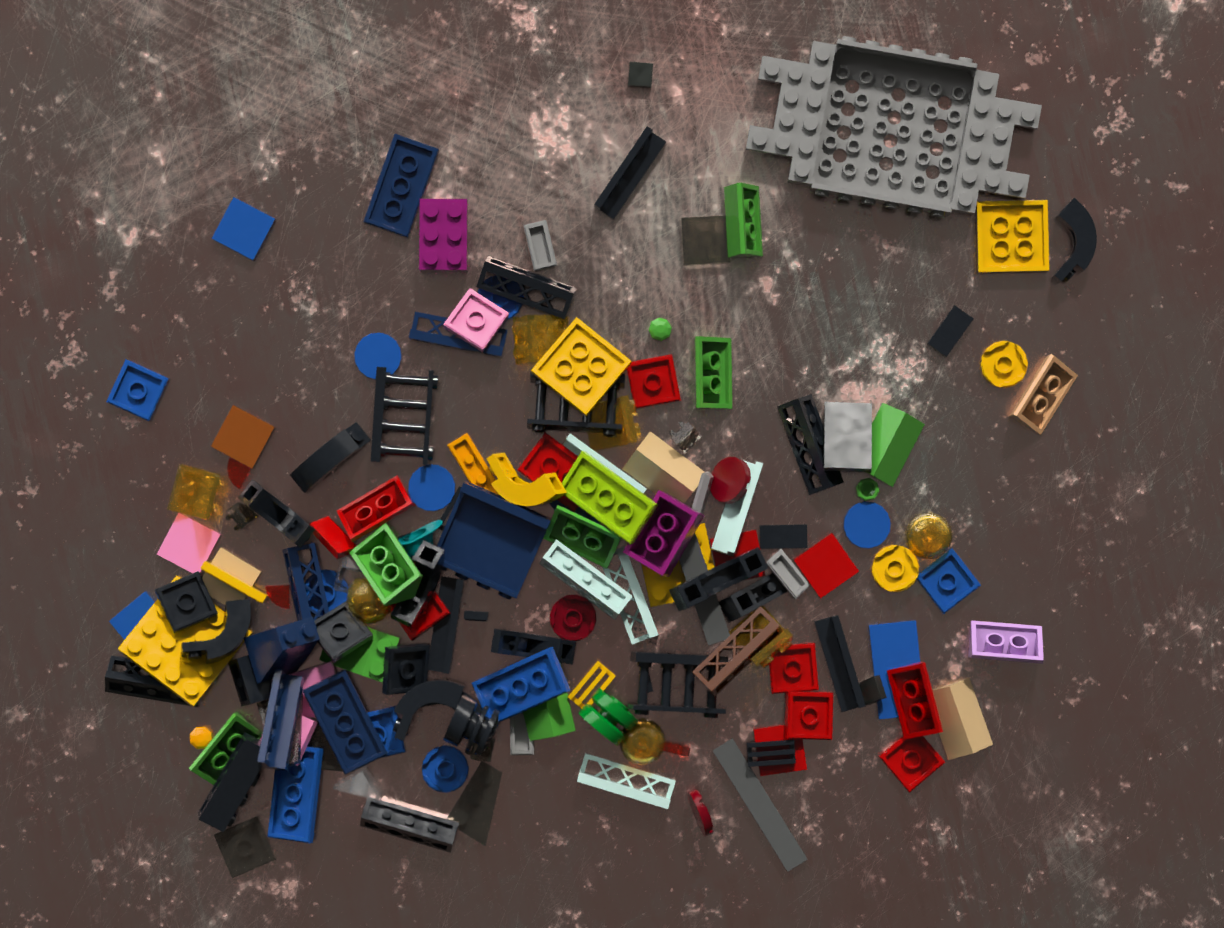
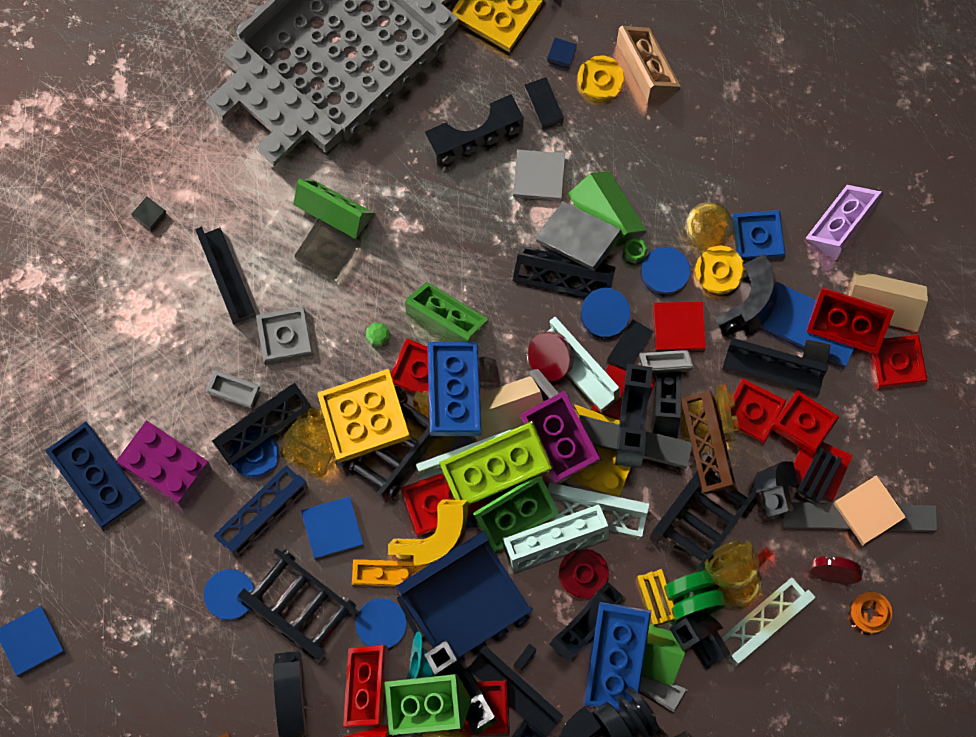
camera: 60 degrees left, 15 degrees down
bright pink tile [443,288,509,352] -> none
none -> light grey tile [256,307,313,364]
none -> blue tile [301,496,364,560]
none -> black arch [424,94,524,165]
none -> blue tile [427,342,481,436]
none -> light grey tile [513,149,565,201]
none -> dark blue tile [547,37,577,68]
none -> blue tile [581,288,630,337]
none -> black brick [670,612,731,668]
none -> clear yellow cylinder [705,540,759,590]
none -> black arch [715,254,778,336]
none -> black brick [755,461,799,517]
none -> light nougat tile [833,475,906,546]
none -> orange gear [851,592,892,633]

